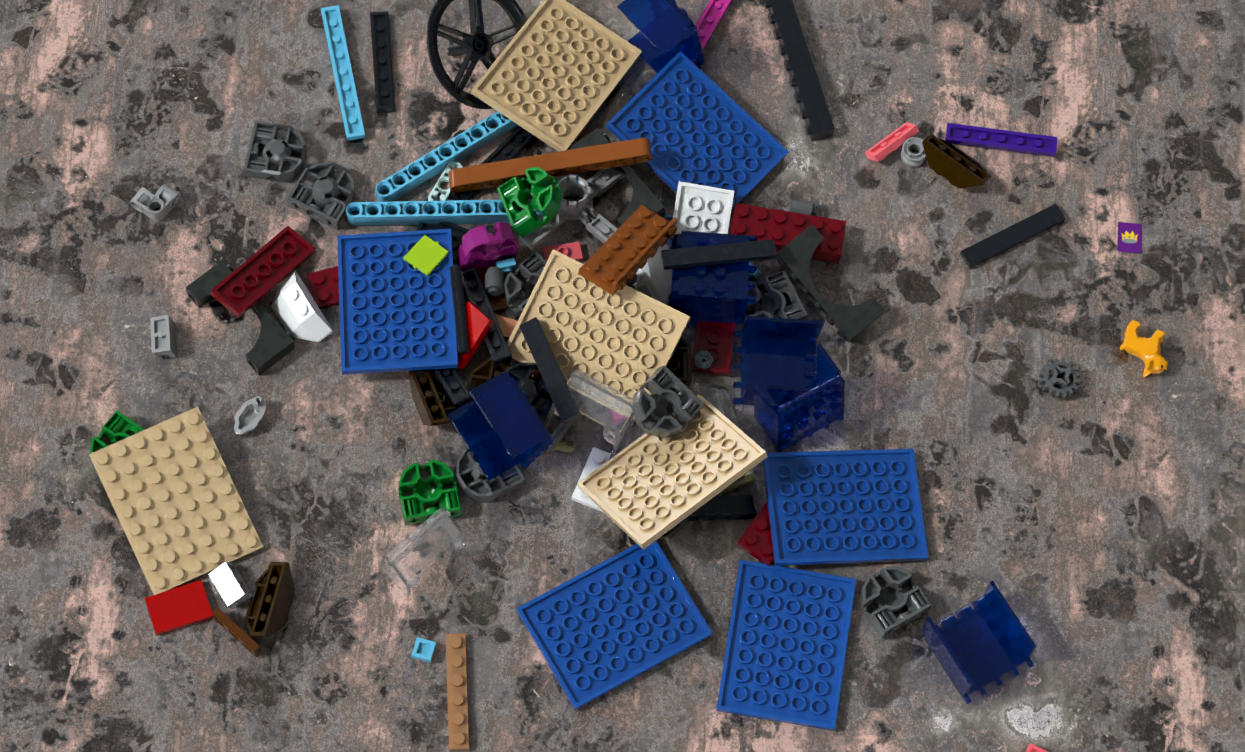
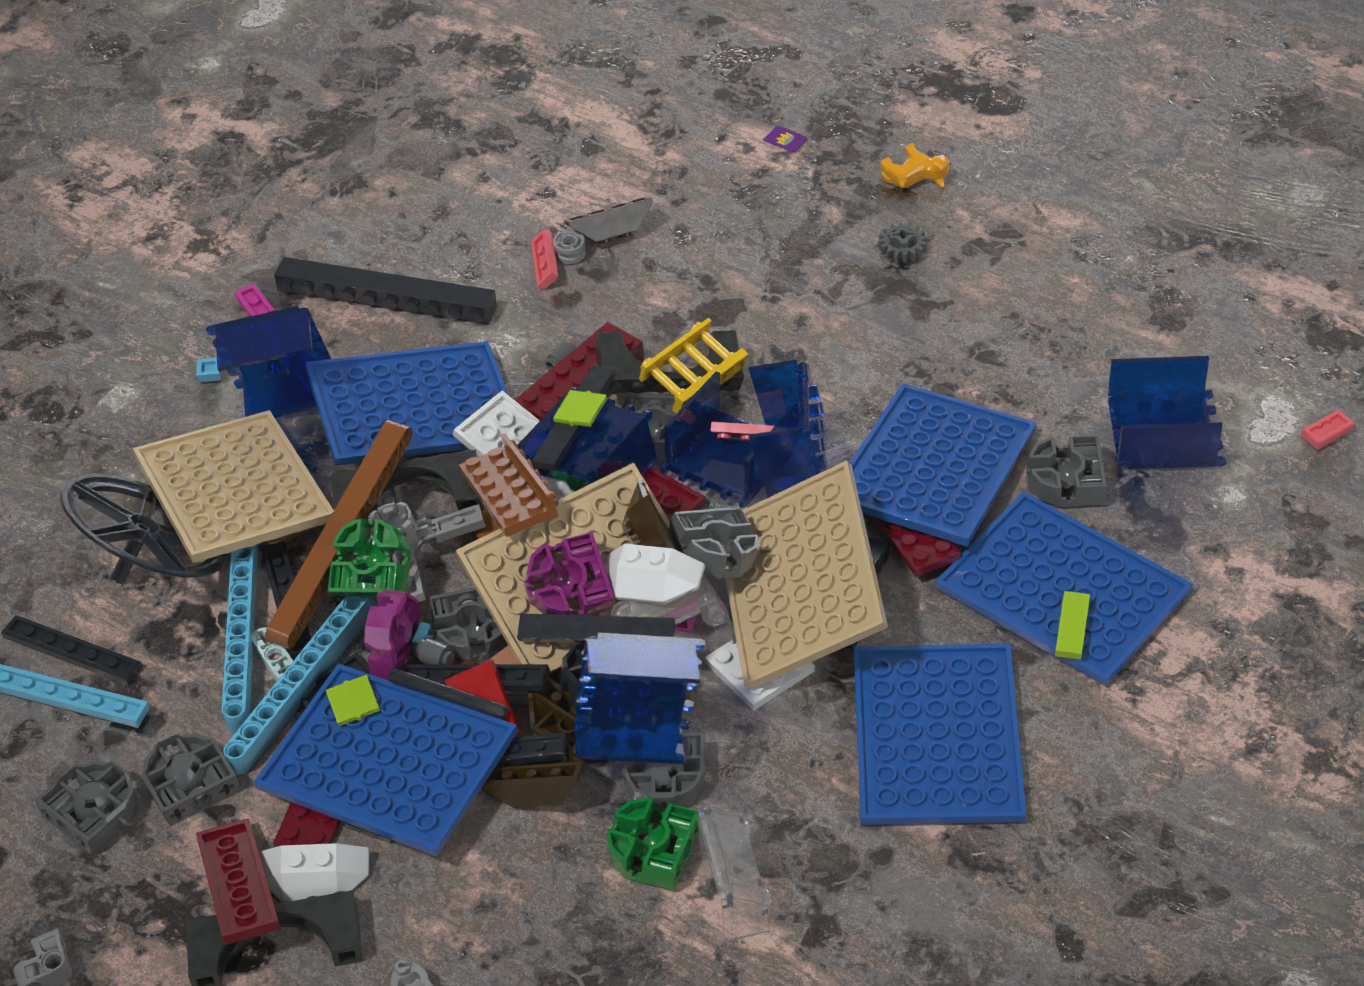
camera: 50 degrees left, 20 degrees down
medium azure plate [411,637,436,663] -> none
medium nougat plate [446,633,469,752] -> none
coral plate [542,241,583,262] -> none
clear light blue plate [694,351,713,369] -> none
dark purple plate [945,123,1057,157] -> none
black tile [960,204,1066,269] -> none
none -> magenta connector [524,532,614,615]
none -> lime piece [553,390,607,427]
none -> white wedge [604,544,705,604]
none -> dark brown wedge [622,479,677,550]
none -> yellow fence [639,318,749,416]
none -> coral plate [711,422,787,443]
none -> lime tile [1055,591,1090,660]

